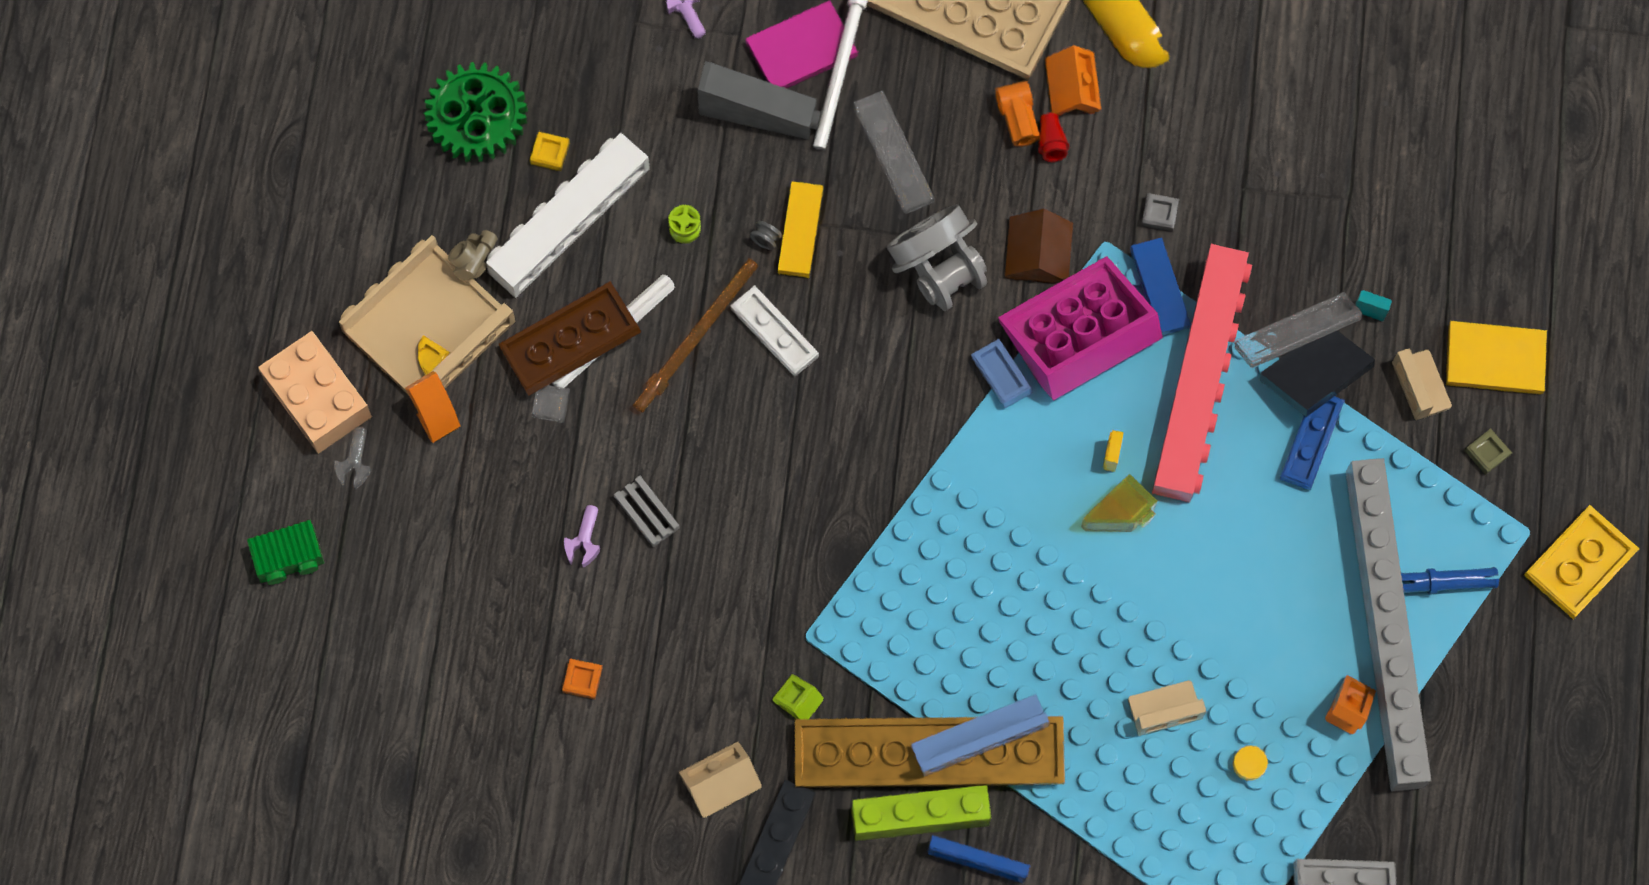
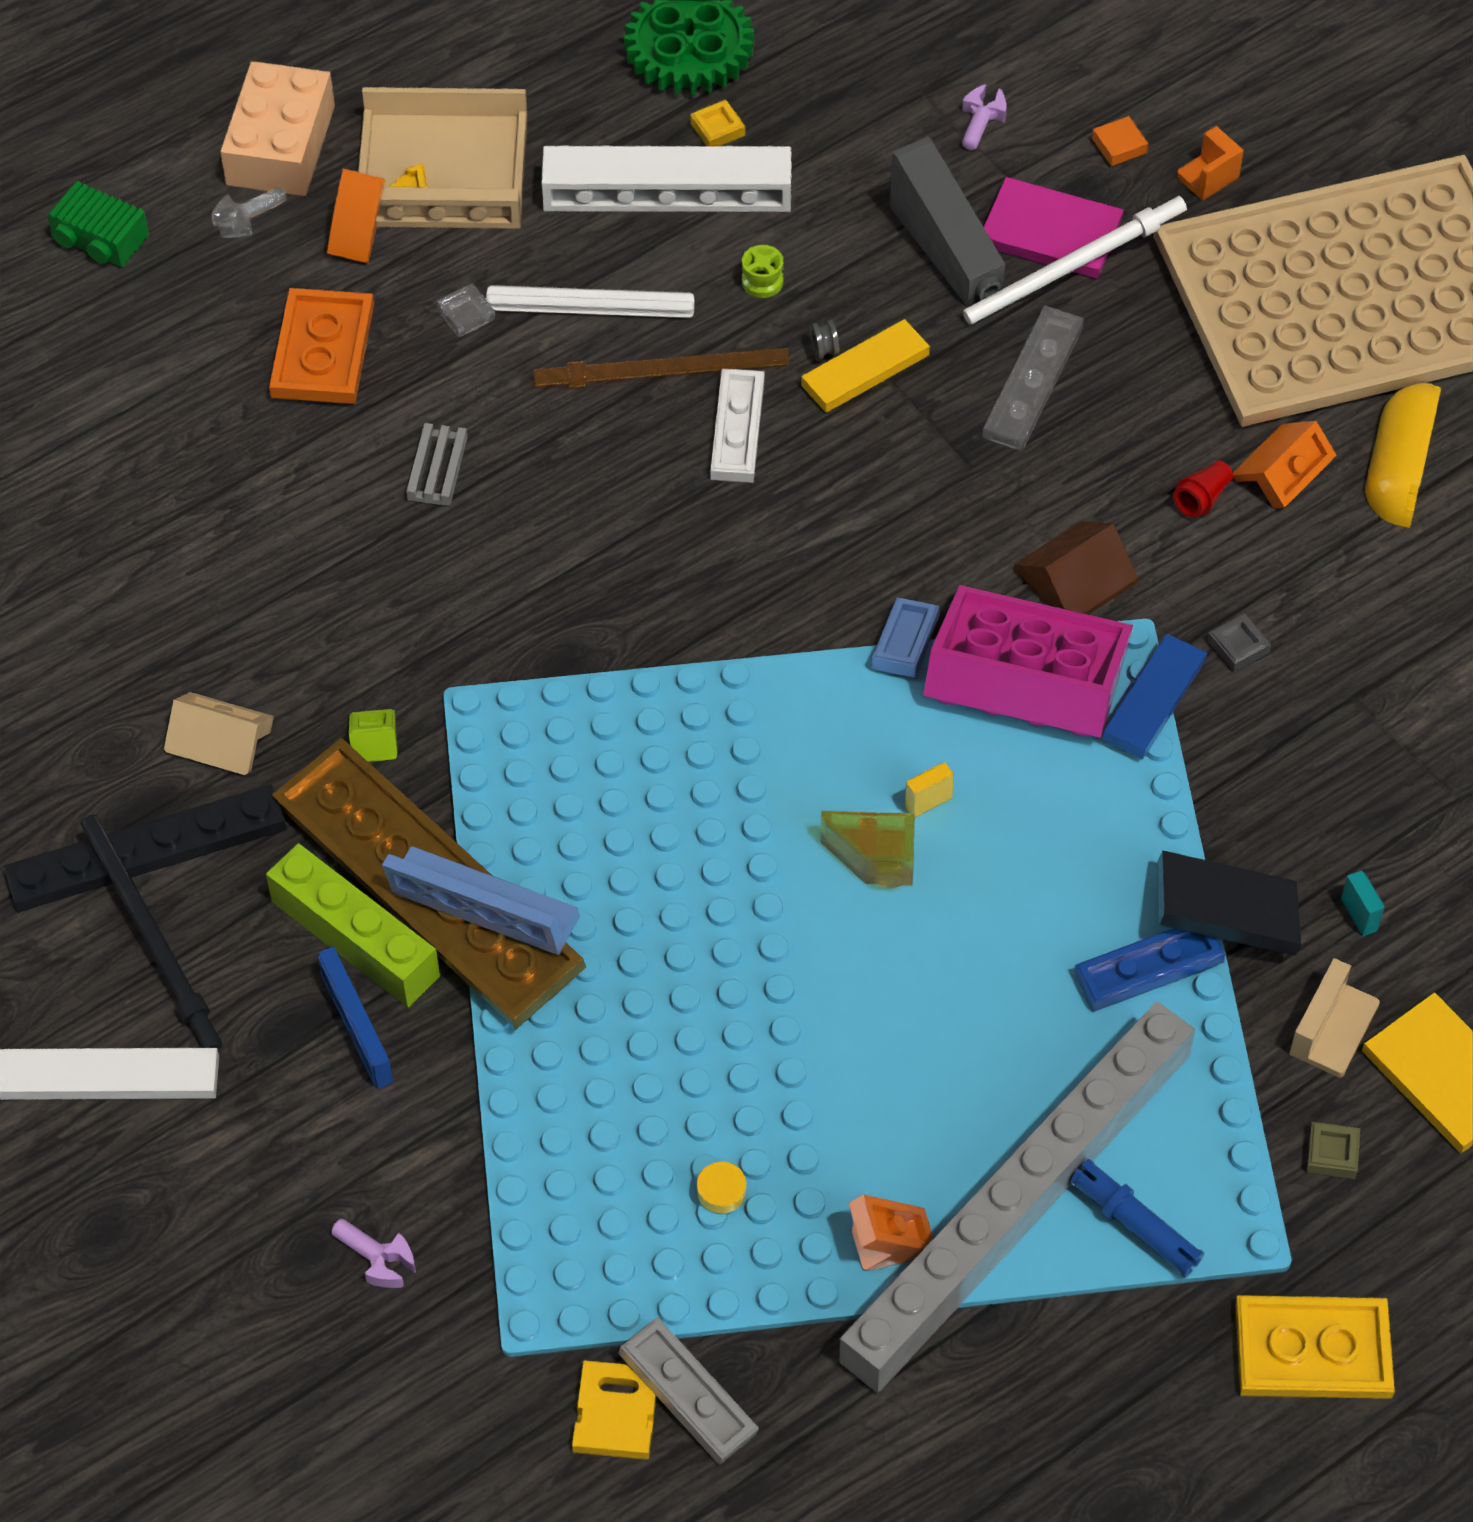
camera: 50 degrees right, 15 degrees down
dark tan plate [448,230,498,281] -> none
reddish brown tile [498,281,641,396] -> none
orange tile [562,659,603,699] -> none
lavender bar [564,505,600,568] -> none
light grey piece [887,204,987,311] -> none
orange piece [995,81,1040,147] -> none
tan panel [1128,680,1206,736] -> none
coral brick [1152,244,1252,503] -> none
clear tile [1234,292,1362,368] -> none
none -> orange plate [269,288,374,404]

